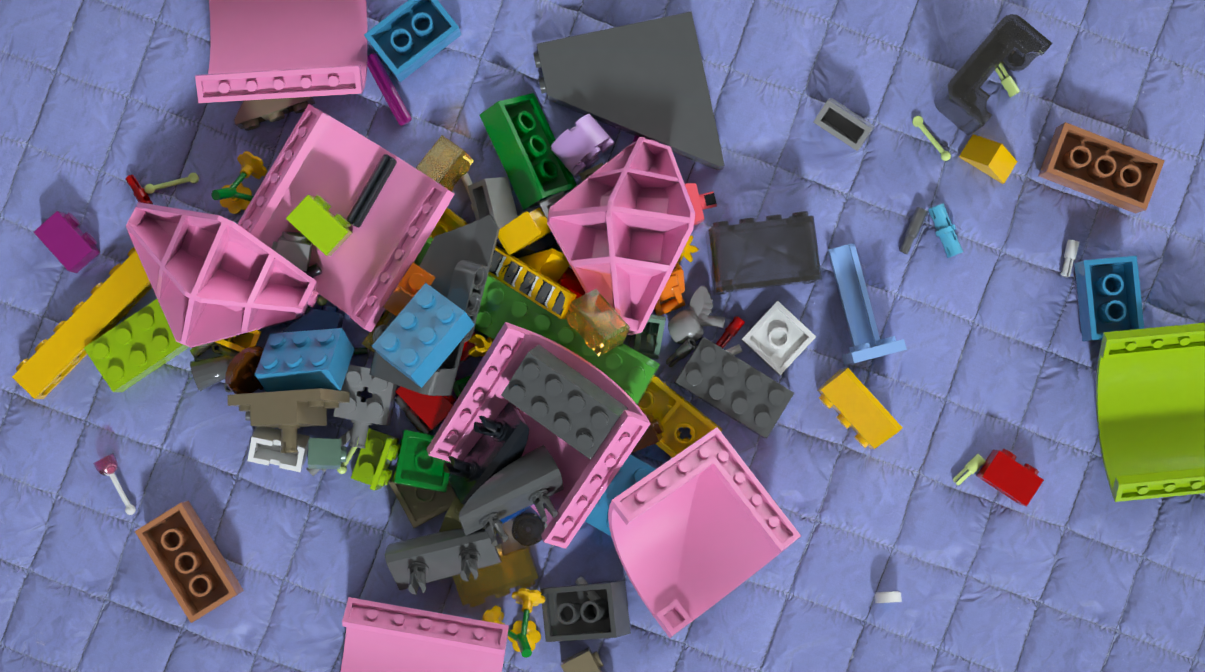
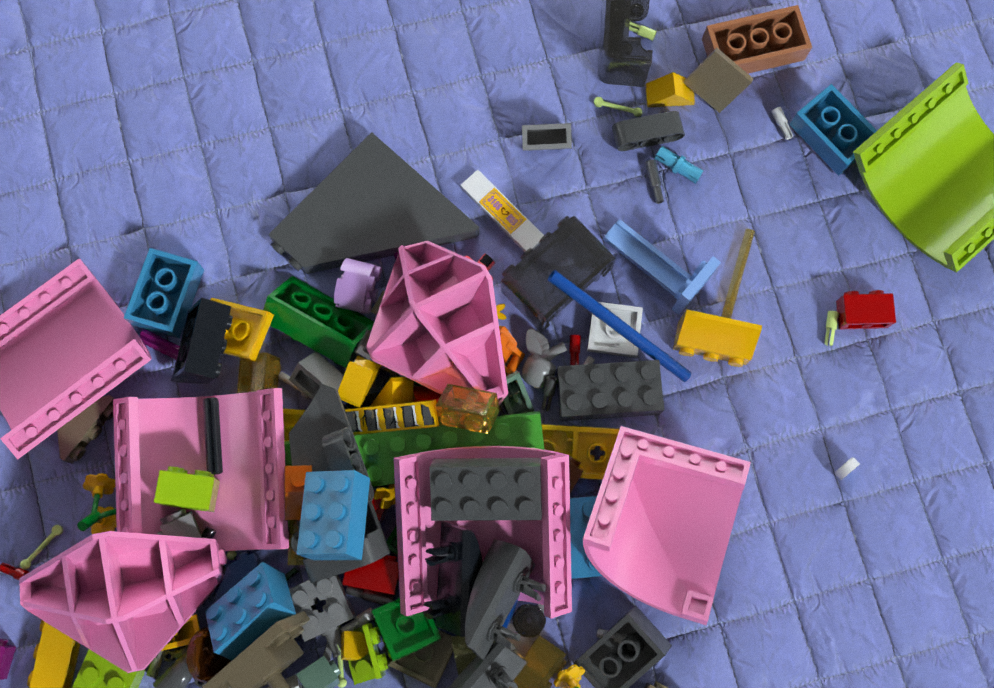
camera: 35 degrees left, 10 degrees down
none -> black slope [171,298,233,384]
none -> yellow tile [210,298,274,362]
none -> white pin [340,607,373,633]
none -> yellow tile [341,631,369,660]
none -> tile [460,170,545,255]
none -> blue piece [548,270,692,382]
none -> dark grey beam [612,111,685,151]
none -> dark tan tile [684,48,753,113]
none -> clear yellow bar [721,229,755,319]

